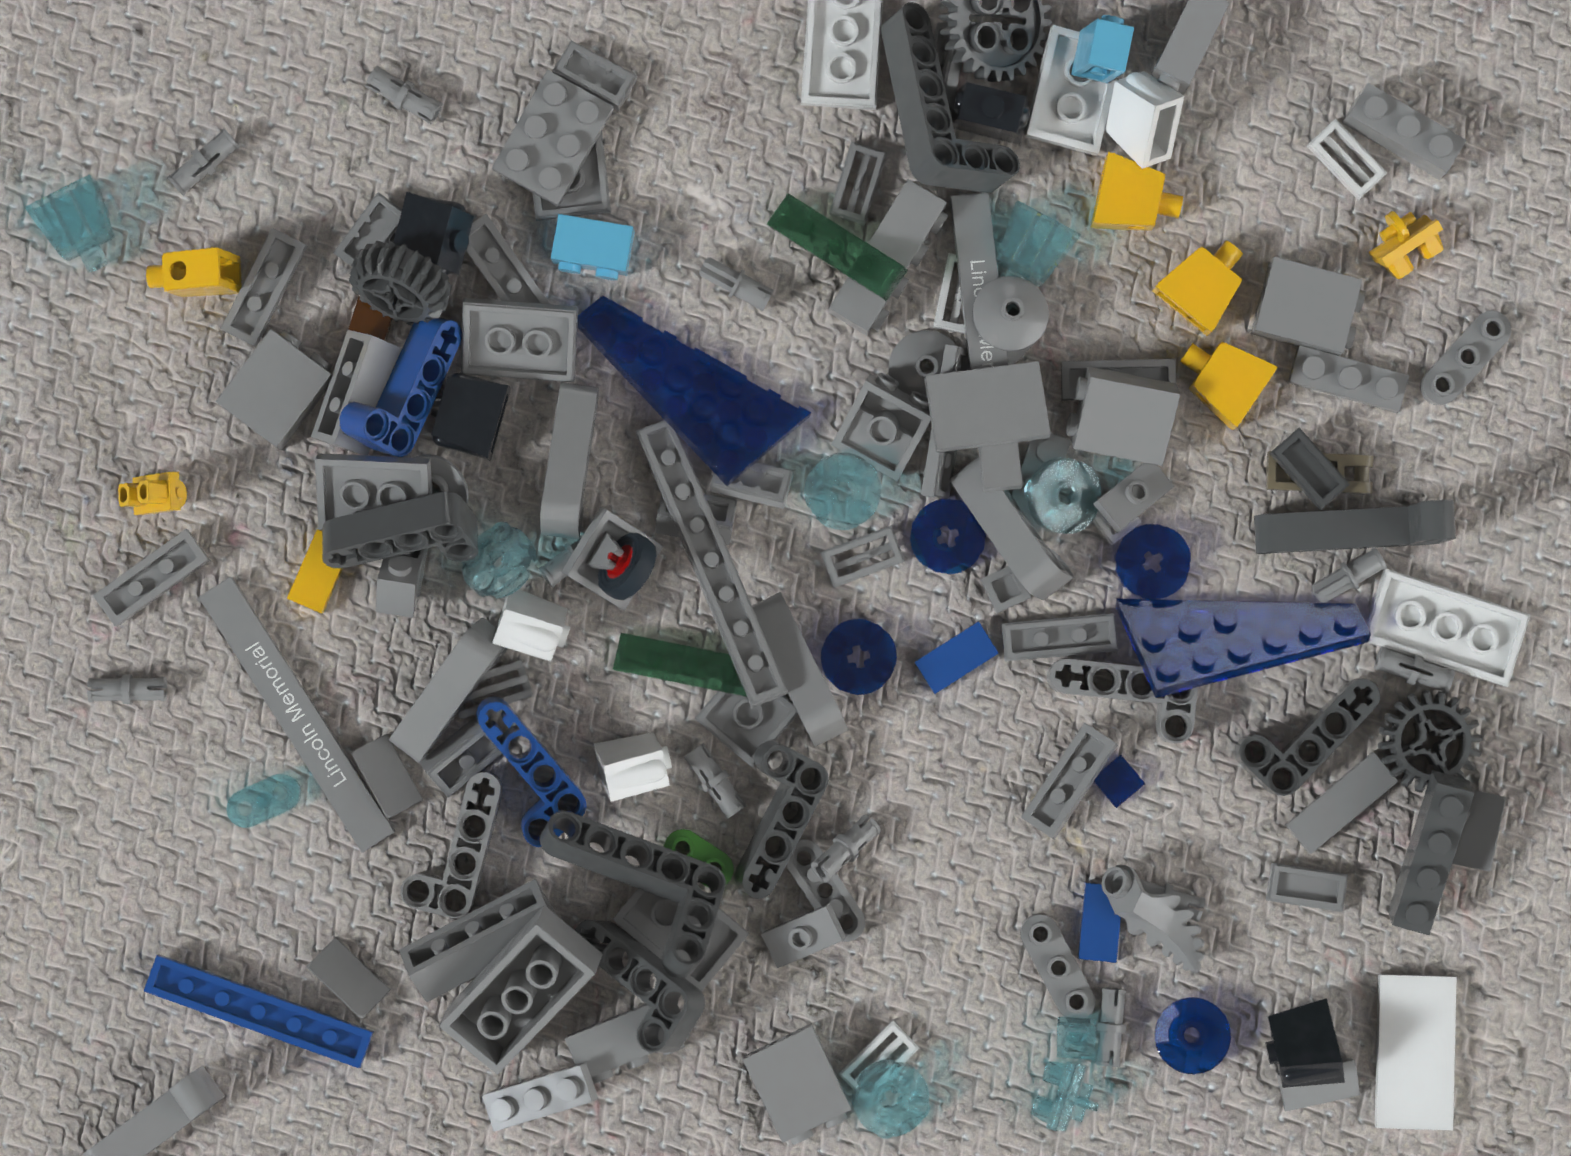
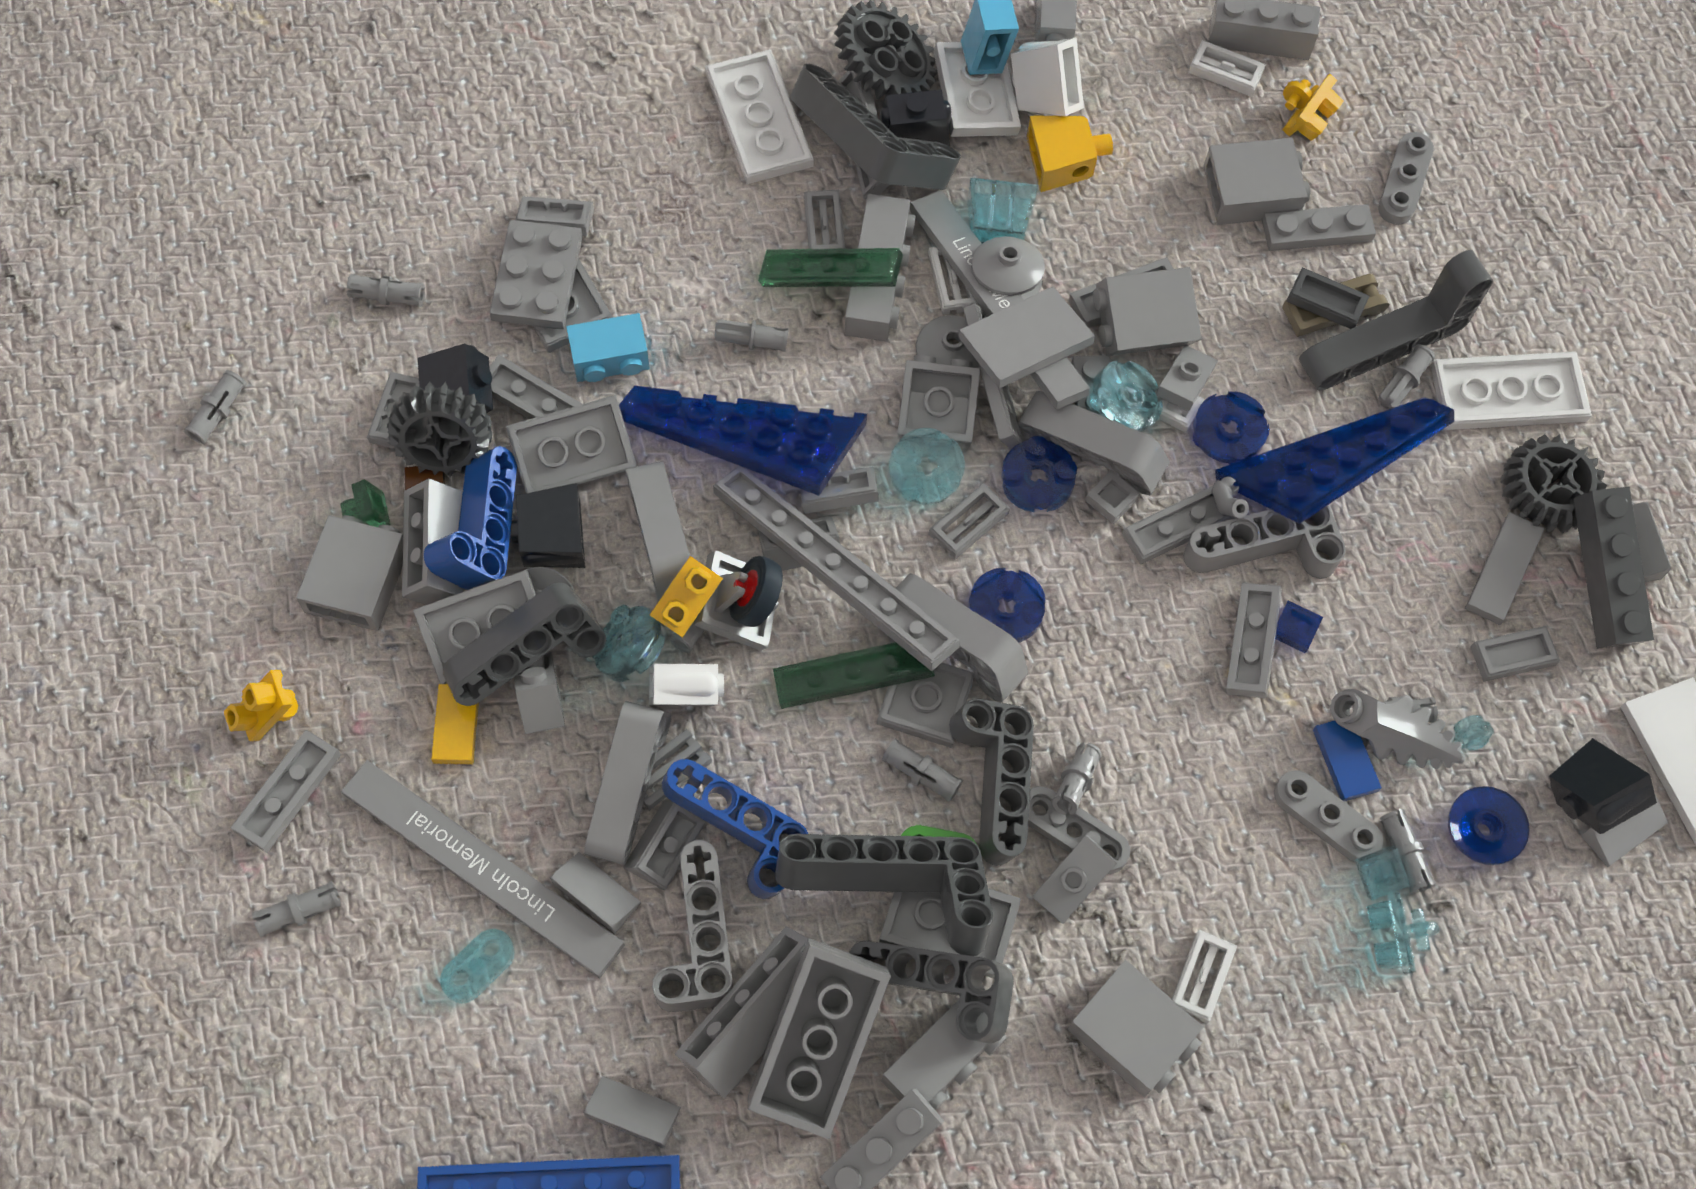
camera: 25 degrees left, 20 degrees down
clear light blue torso [25,174,114,273] -> none
yellow torso [146,247,242,297] -> none
light grey plate [220,228,308,347] -> none
white torso [593,732,672,802] -> none
clear light blue plate [852,1059,930,1139] -> none
blue tile [914,621,999,694] -> none
yellow torso [1152,240,1243,336] -> none
yellow torso [1180,342,1278,430] -> none
dark grey beam [1234,679,1380,796] -> none
light grey pin [1374,646,1455,693] -> none
none -> clear green tile [340,479,391,527]
none -> yellow hips [649,556,723,638]
none -> light grey arm [1212,476,1249,518]
none -> clear light blue plate [1453,715,1494,750]

